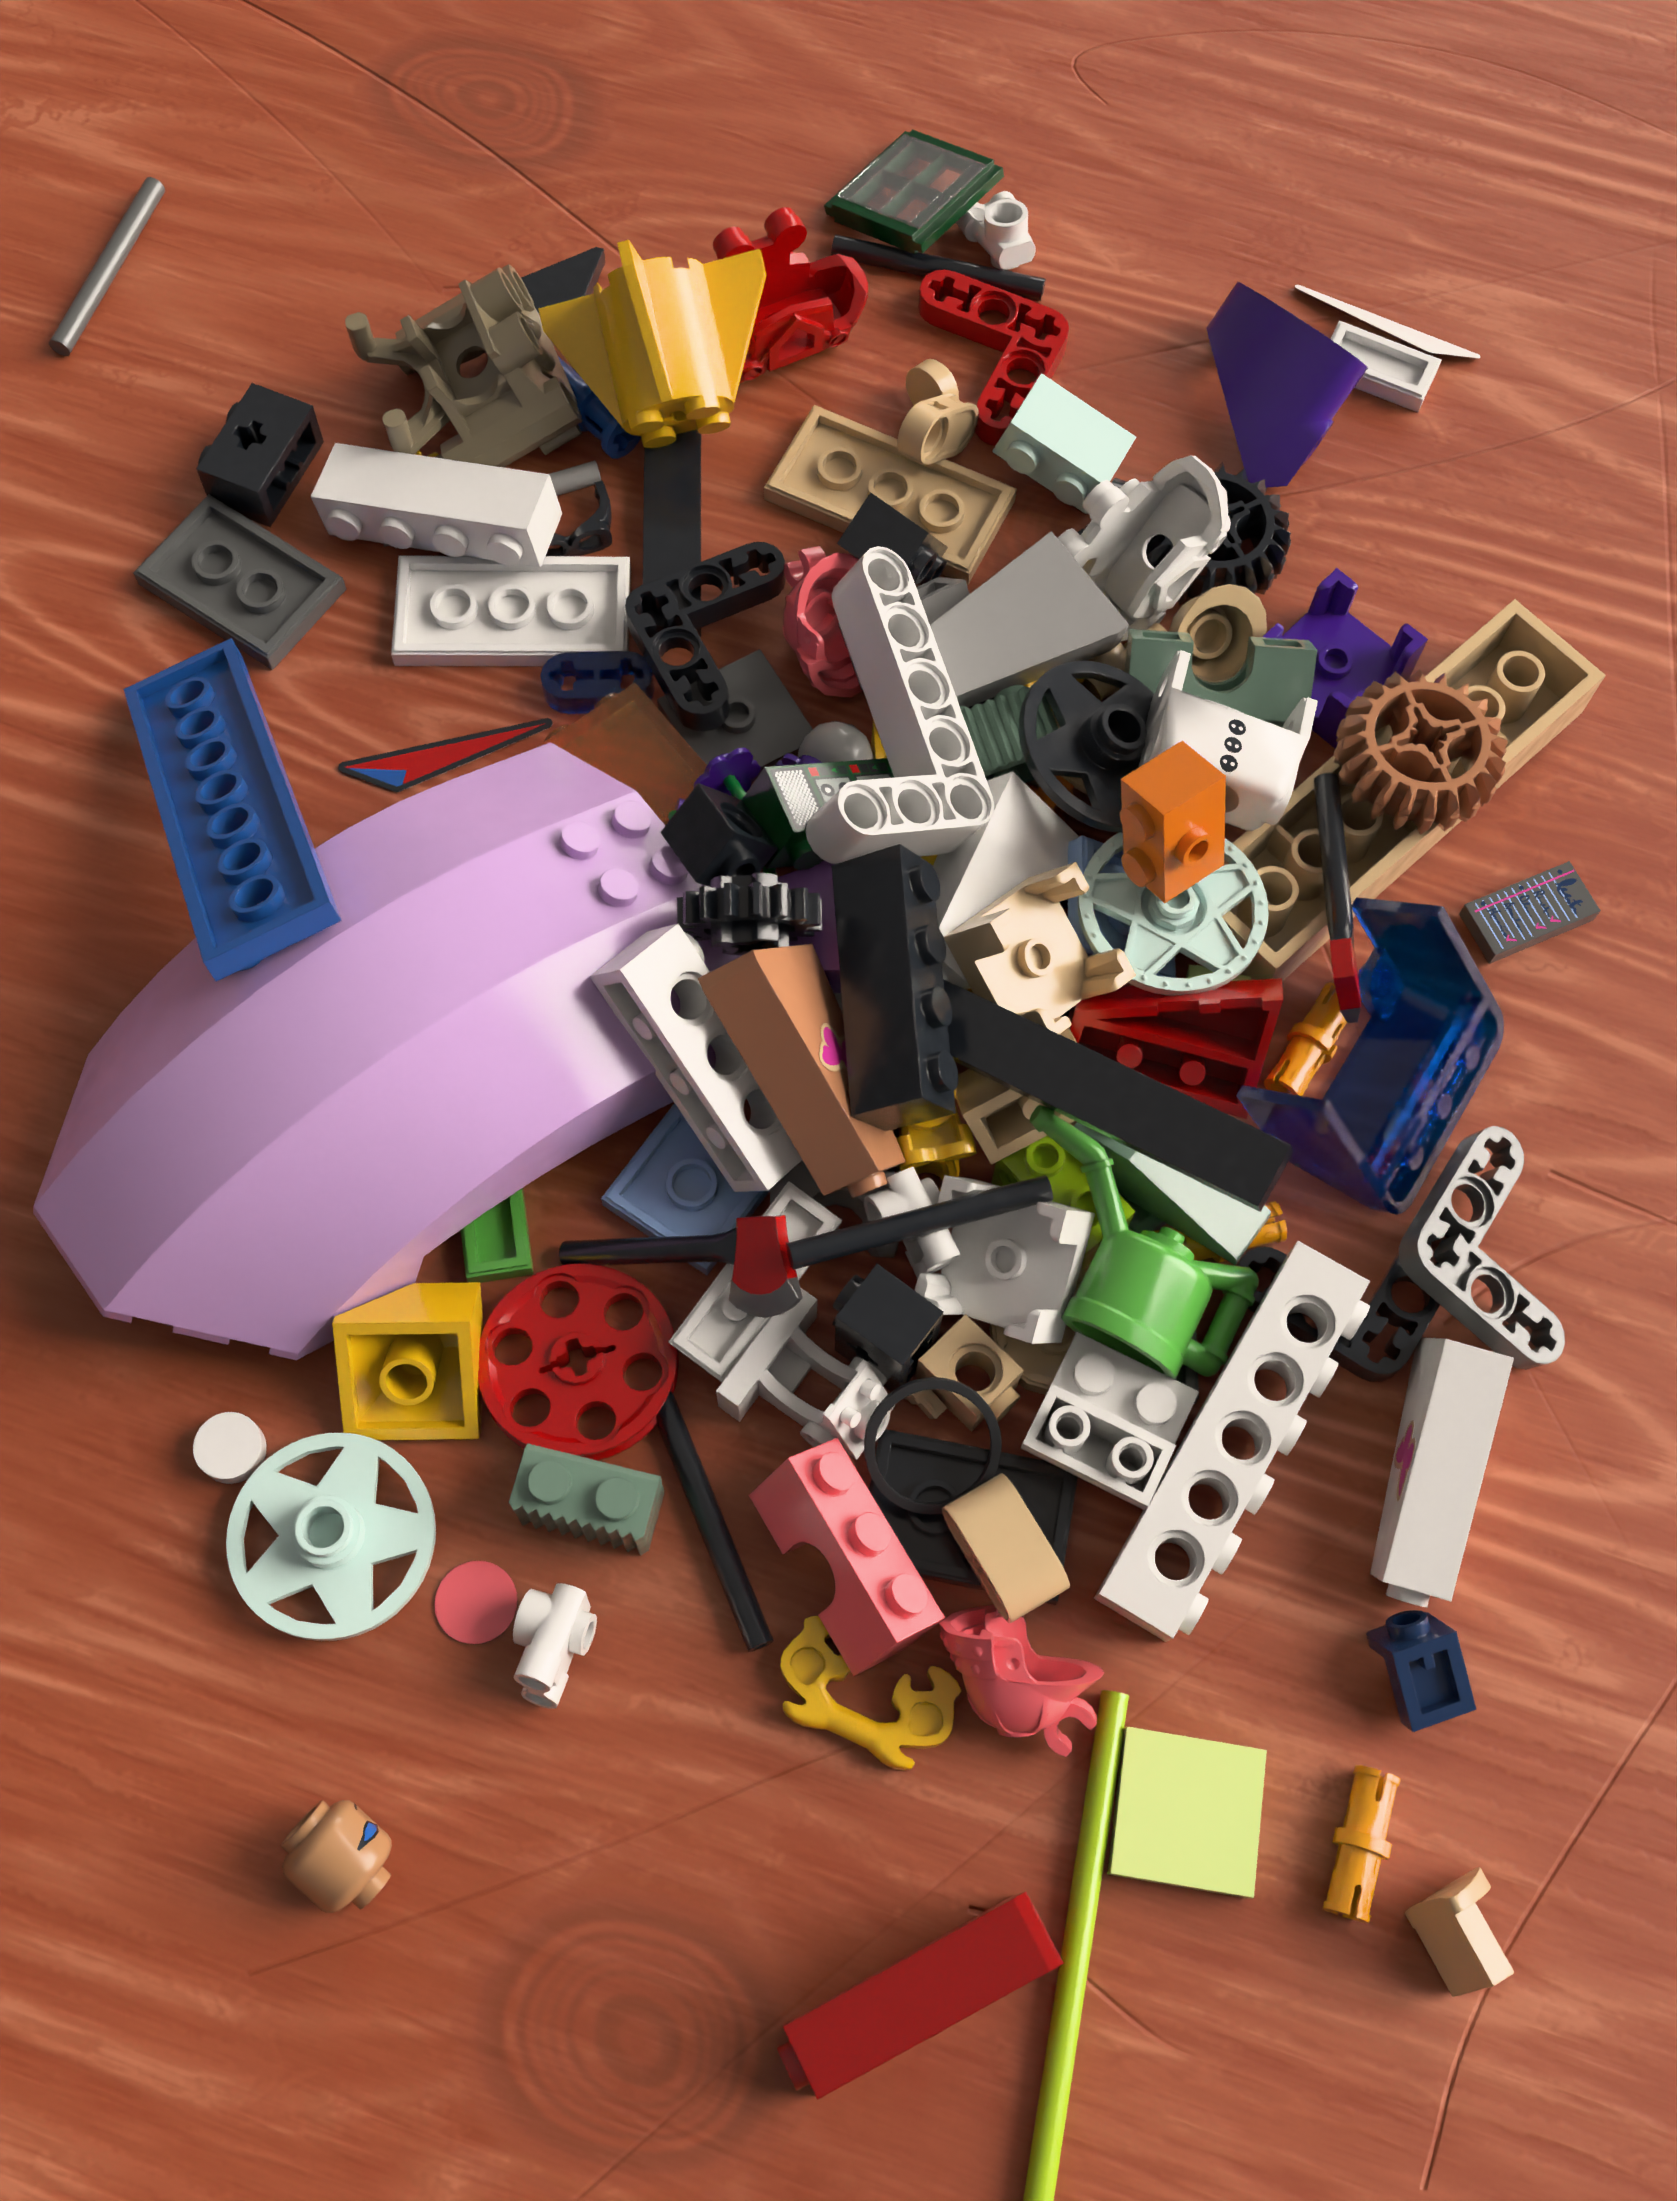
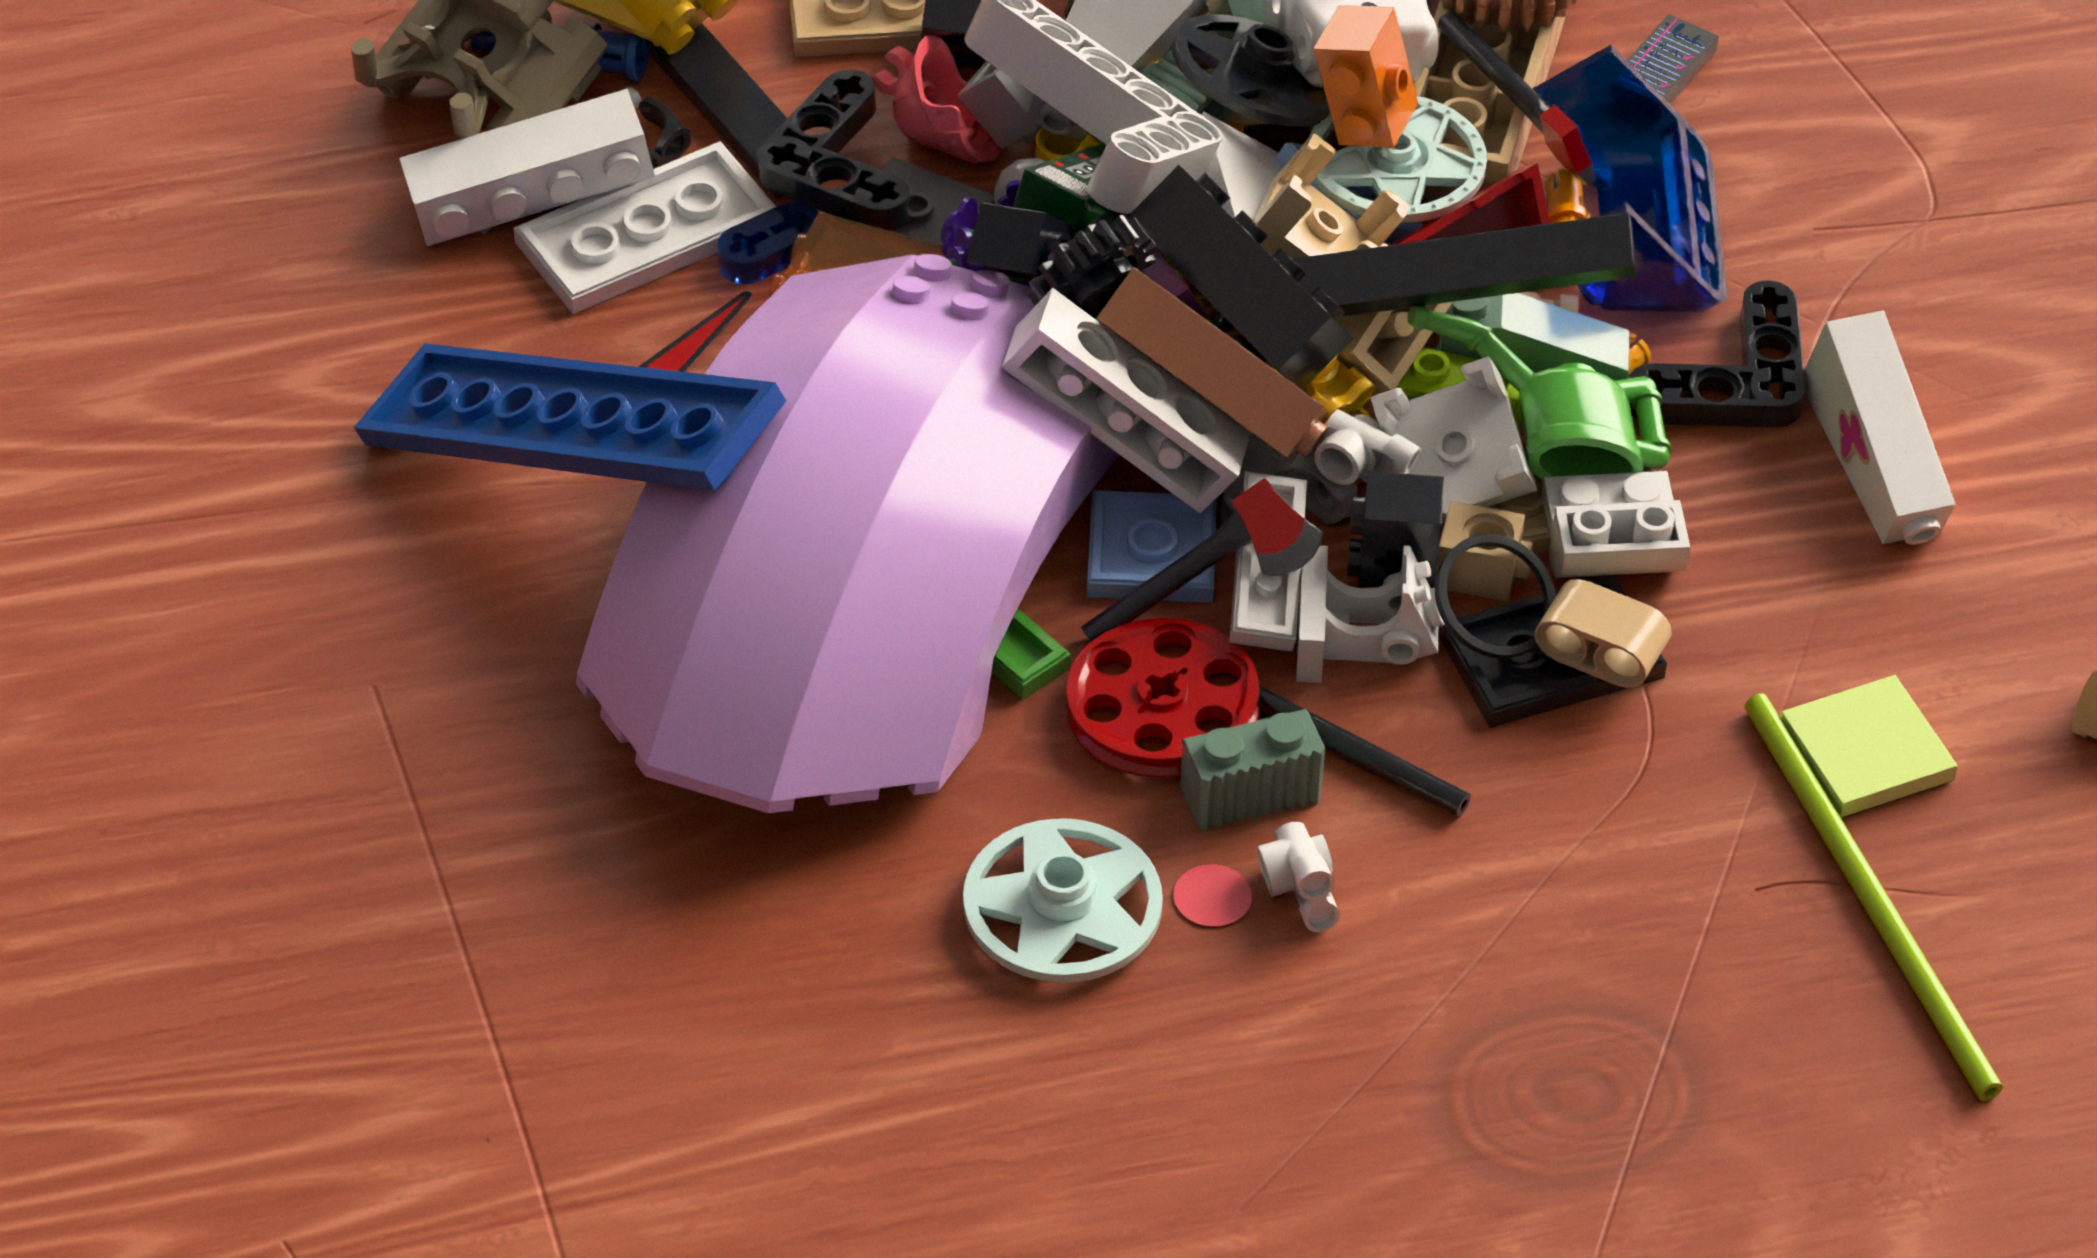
camera: 30 degrees left, 20 degrees down
dark grey bar [49,177,165,356] -> none
dark grey tile [133,494,346,670] -> none
white tile [193,1412,267,1484] -> none
black brick [196,383,324,528] -> none
medium nougat head [281,1800,392,1913] -> none
yellow slope [332,1282,484,1440] -> none
coral arch [749,1438,945,1676] -> none
red slope [777,1891,1064,2100] -> none
yellow helmet [781,1616,961,1771] -> none
black bar [786,1175,1053,1270] -> none
tan piece [904,1389,947,1419] -> none
coral helmet [939,1605,1104,1757] -> none
white brick [1094,1241,1370,1642] -> none
light orange pin [1322,1765,1400,1923] -> none
dark blue bracket [1366,1610,1477,1732] -> none
dark grey beam [1399,1126,1565,1370] -> none

